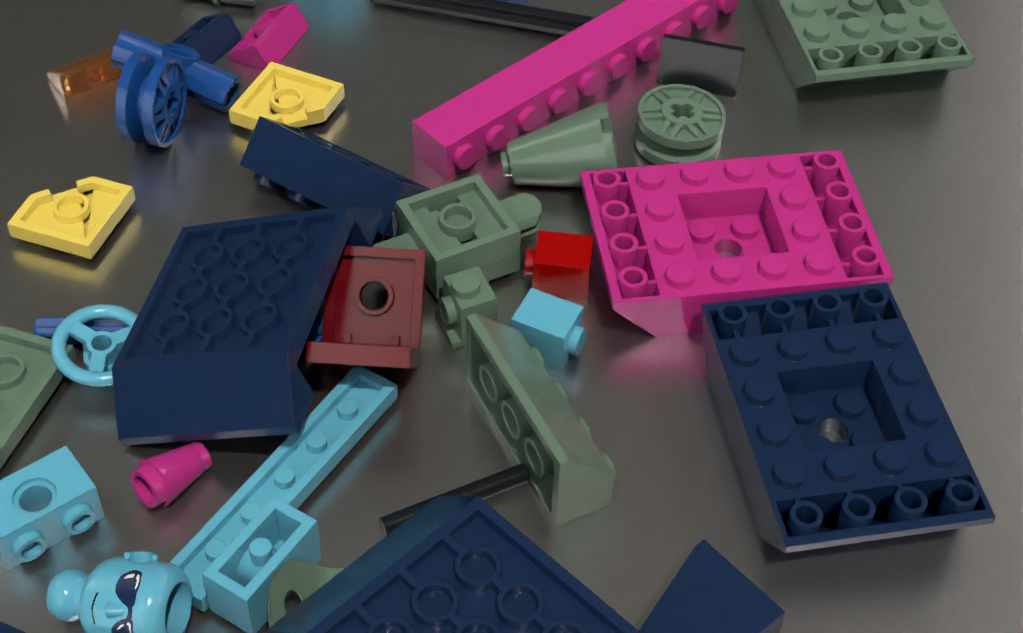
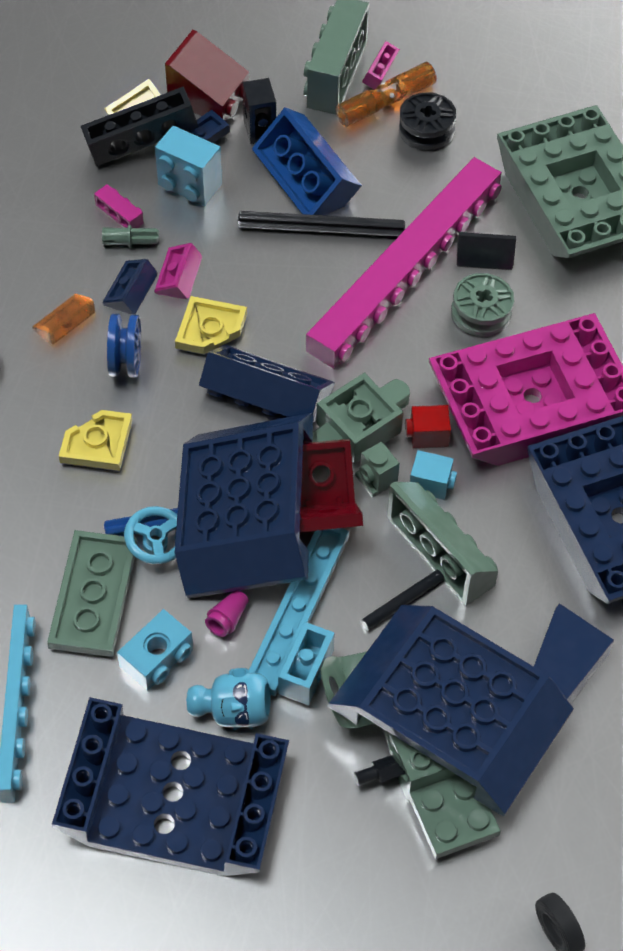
camera: 10 degrees left, 10 degrees up
blue piece [110,30,242,112] -> none
sand green cone [501,101,618,188] -> none

